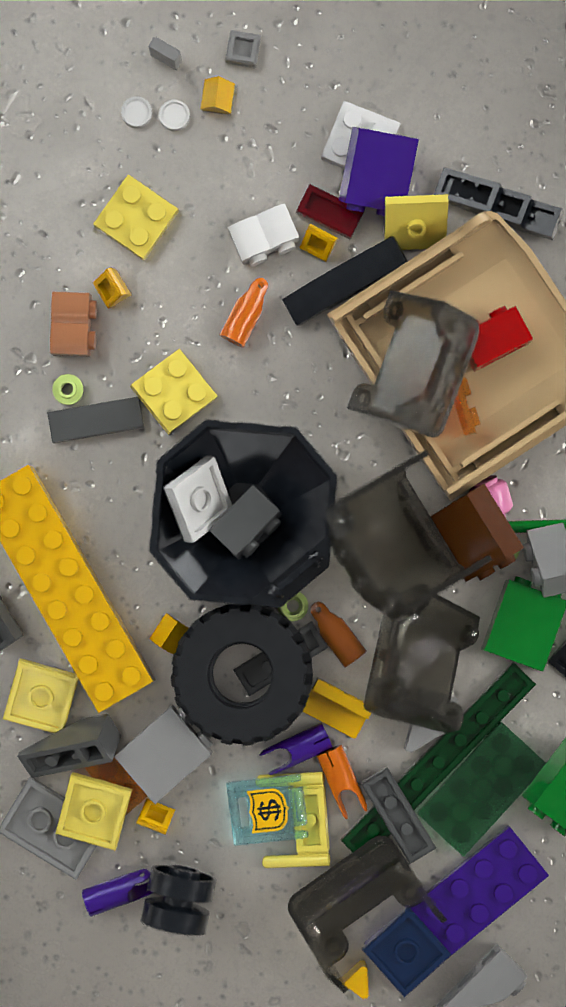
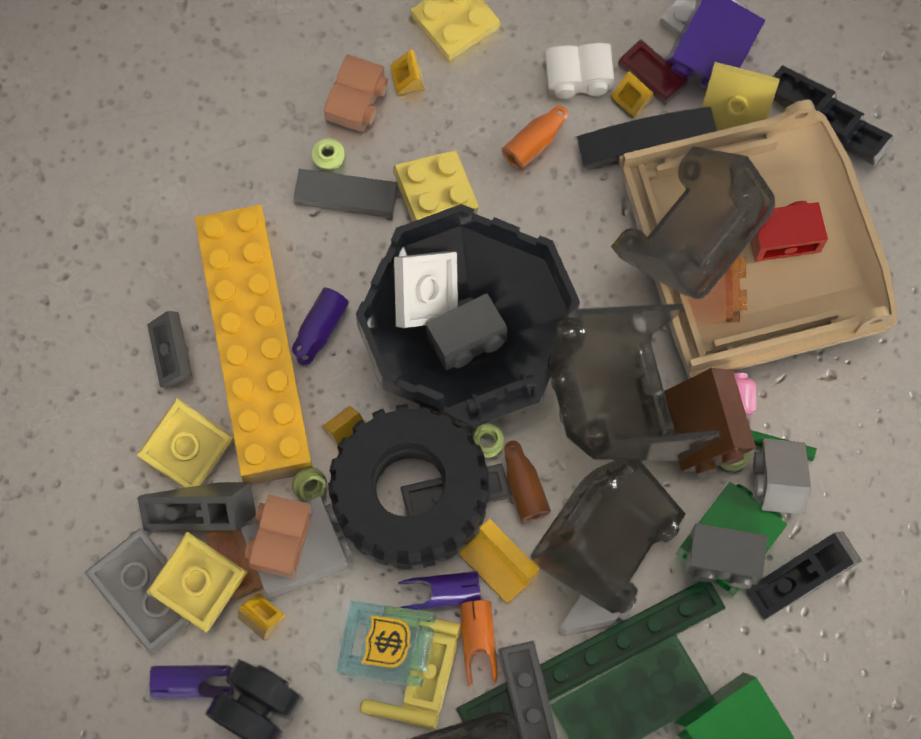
camera: 15 degrees right, 15 degrees down
none -> nougat brick [245,495,312,579]
none -> dark purple piece [292,287,349,365]
none -> yellowish green plate [292,467,327,501]
none -> dark grey brick [685,523,768,589]

